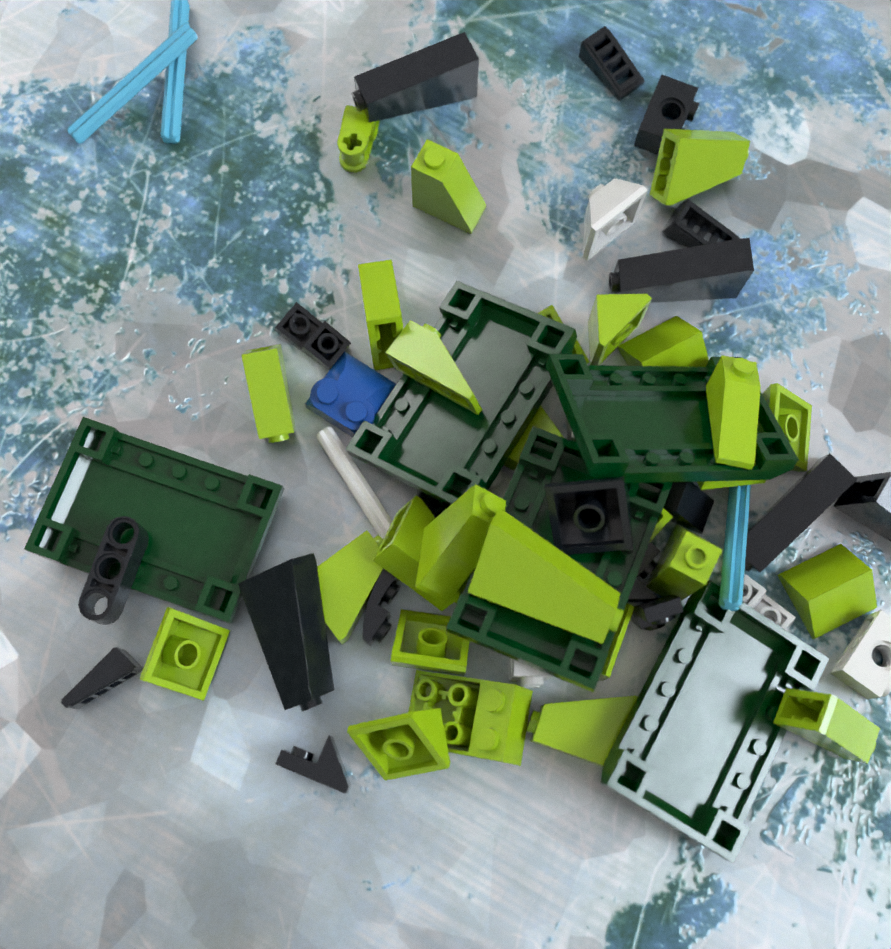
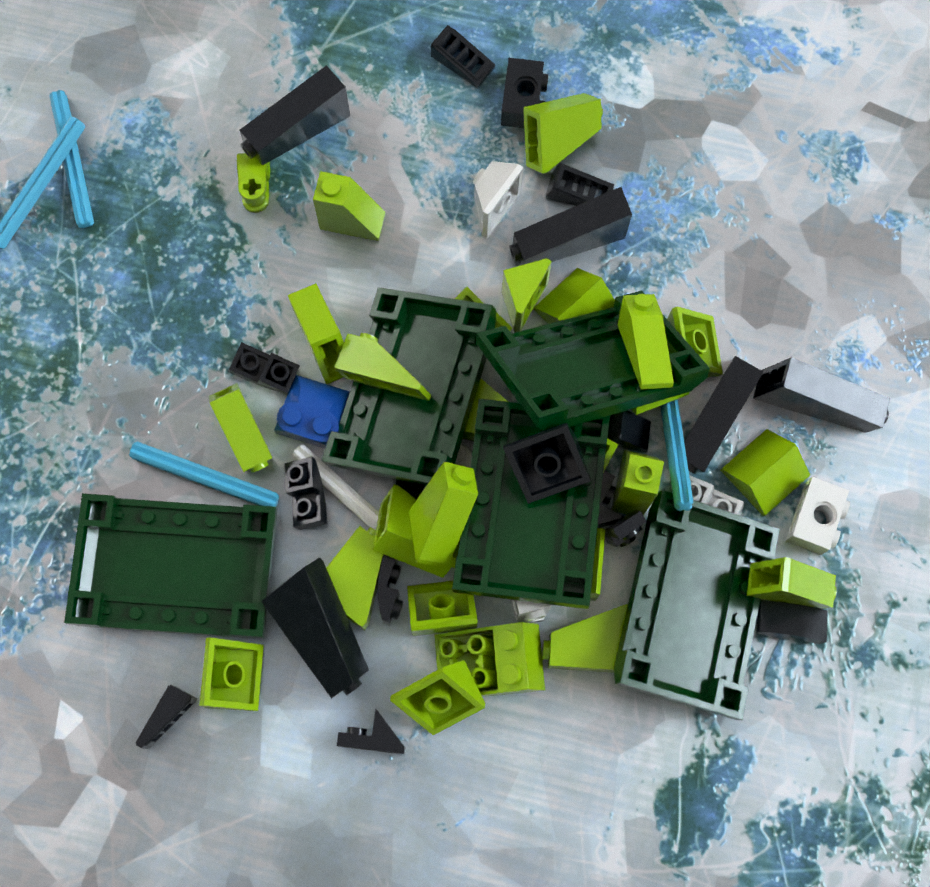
camera: 15 degrees left, 0 degrees up
black beam [78,516,149,625] -> none
lime slope [468,509,624,644] -> none
none -> medium azure axle [129,442,279,507]
none -> black slope [285,457,327,530]
none -> black slope [757,600,828,644]

